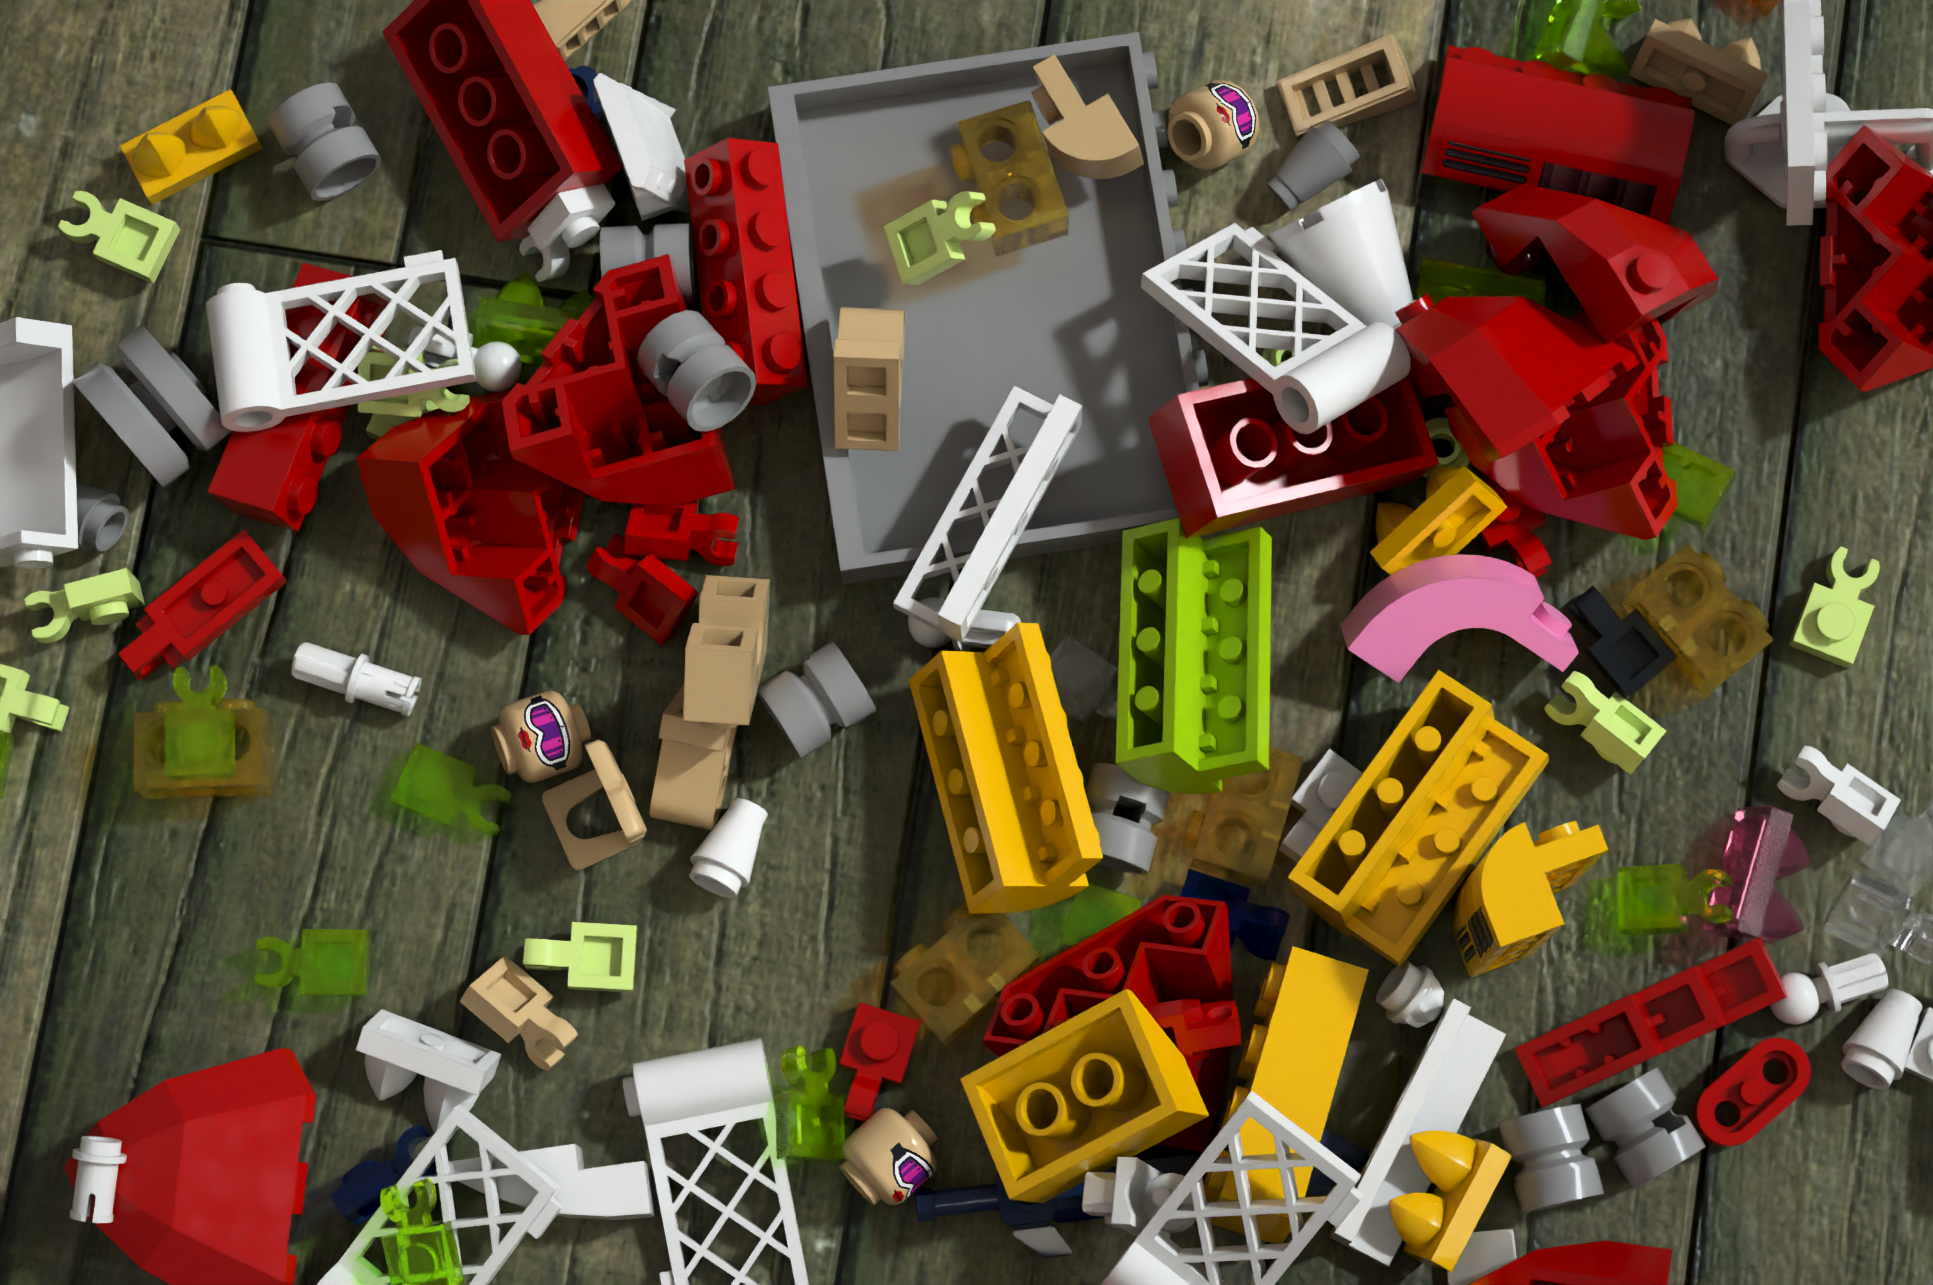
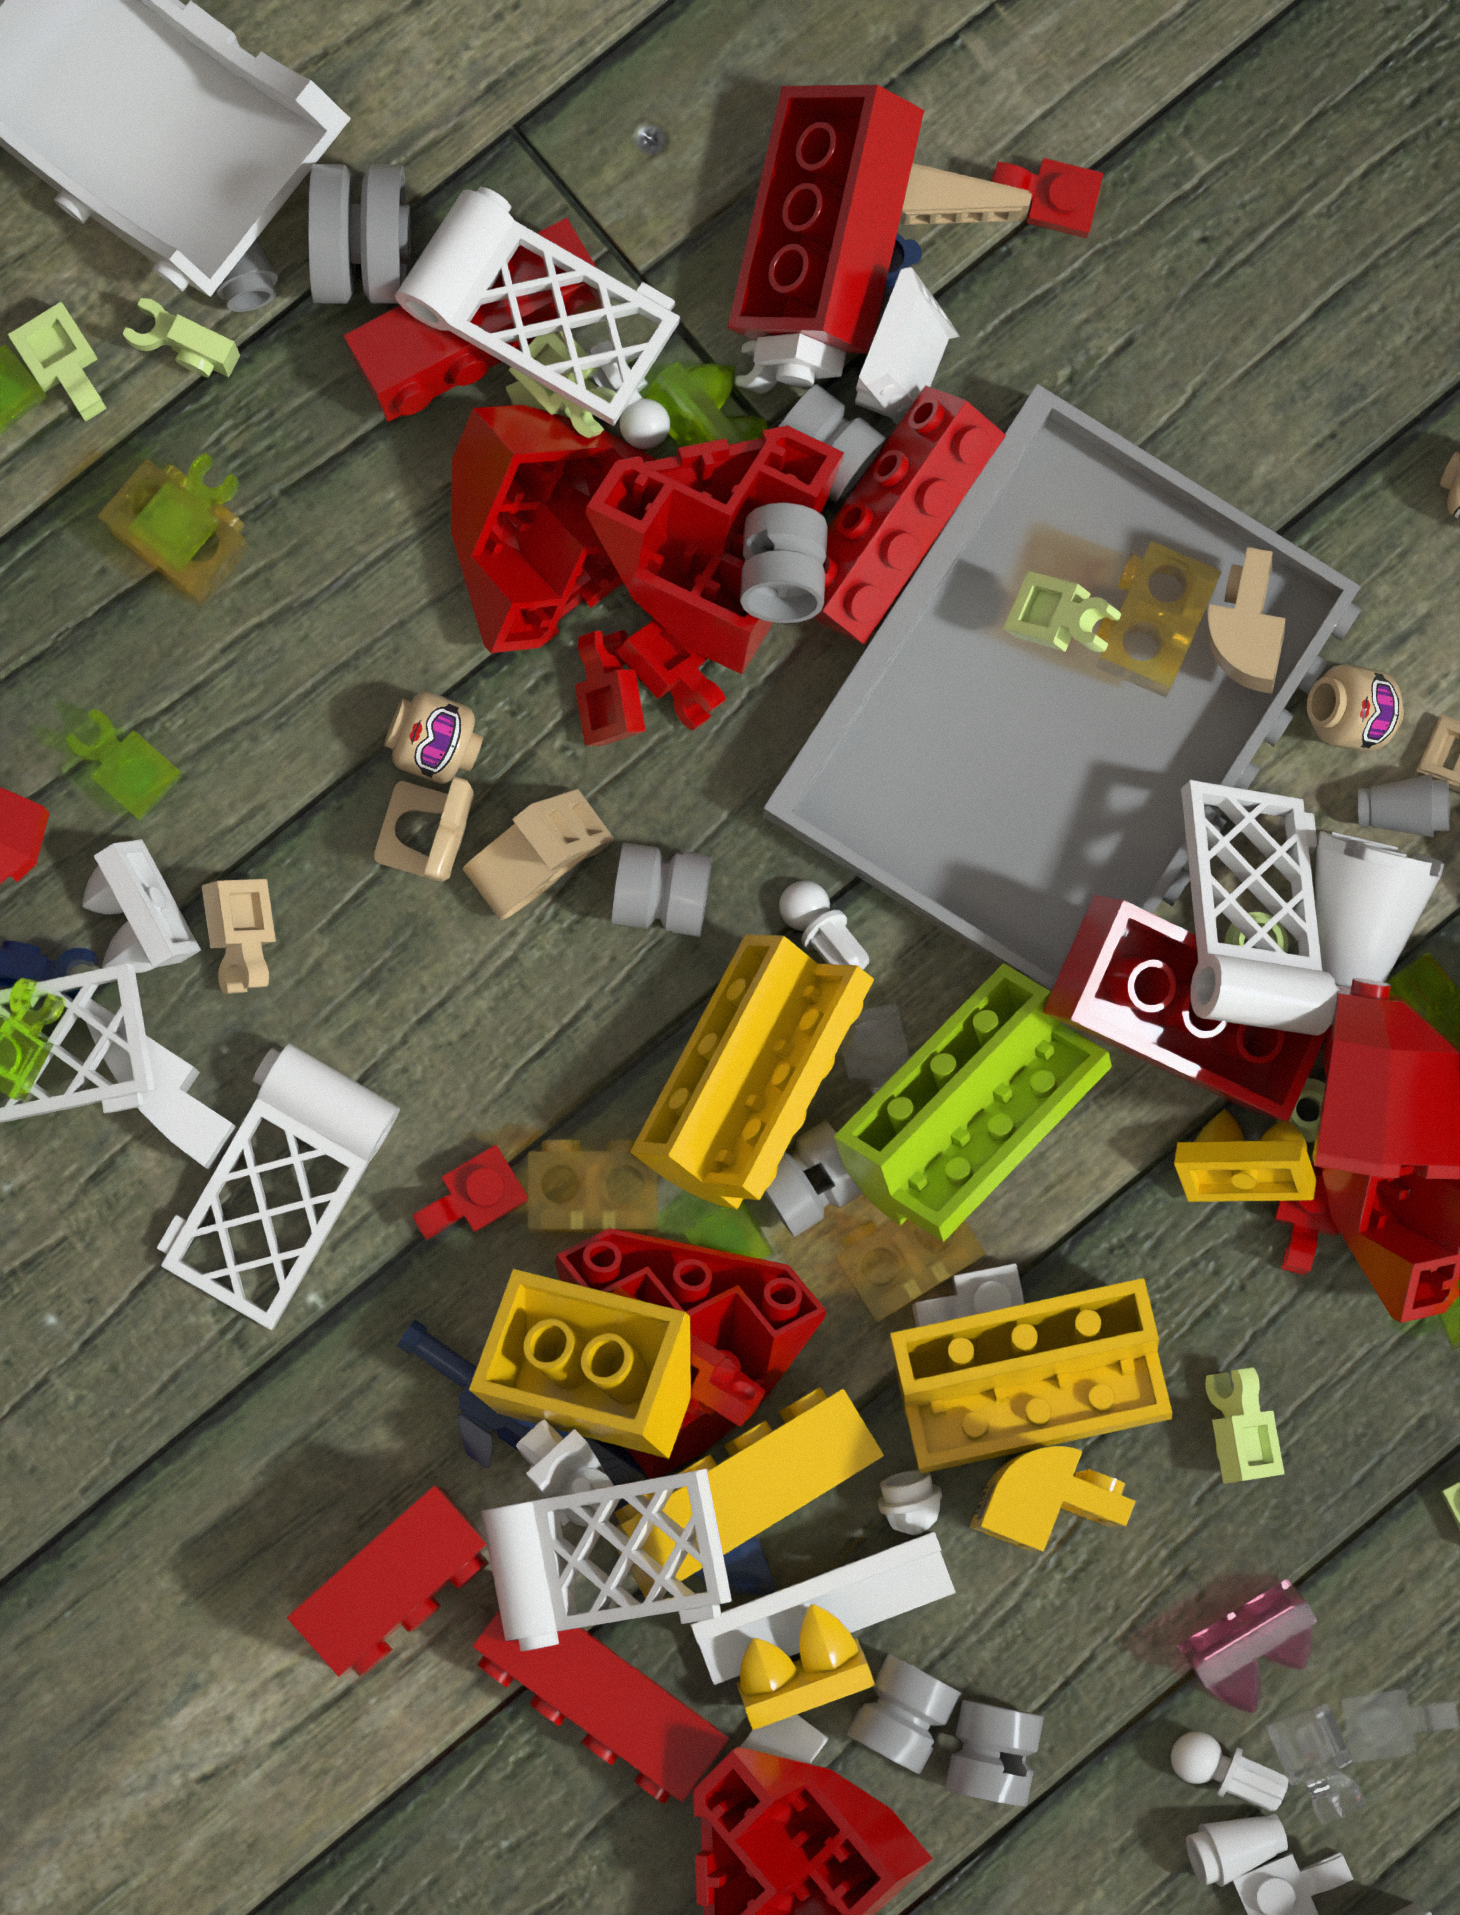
camera: 40 degrees right, 5 degrees up
yellowish green plate [58,191,181,284] -> none
red hinge [118,529,287,680] -> none
yellow tile [120,89,263,205] -> none
light grey wheel [268,82,382,201] -> none
white axle [292,642,422,717] -> none
clear neon green plate [390,742,514,836] -> none
yellowish green plate [523,922,637,993] -> none
tan arch [683,575,770,730] -> none
white cone [689,798,768,898] -> none
clear neon green plate [775,1045,845,1163] -> none
tan tile [834,307,905,451] -> none
tan head [839,1108,938,1206] -> none
white fence [893,386,1082,643] -> none
plate [1180,869,1290,960] -> none
bright pink arch [1340,554,1579,683] -> none
red slope [1514,937,1788,1108] -> none
black plate [1567,586,1678,700] -> none
clear neon green plate [1617,863,1733,936] -> none
clear yellow brick [1621,543,1773,700] -> none
red plate [1693,1038,1811,1148] -> none
white plate [1777,746,1901,847] -> none

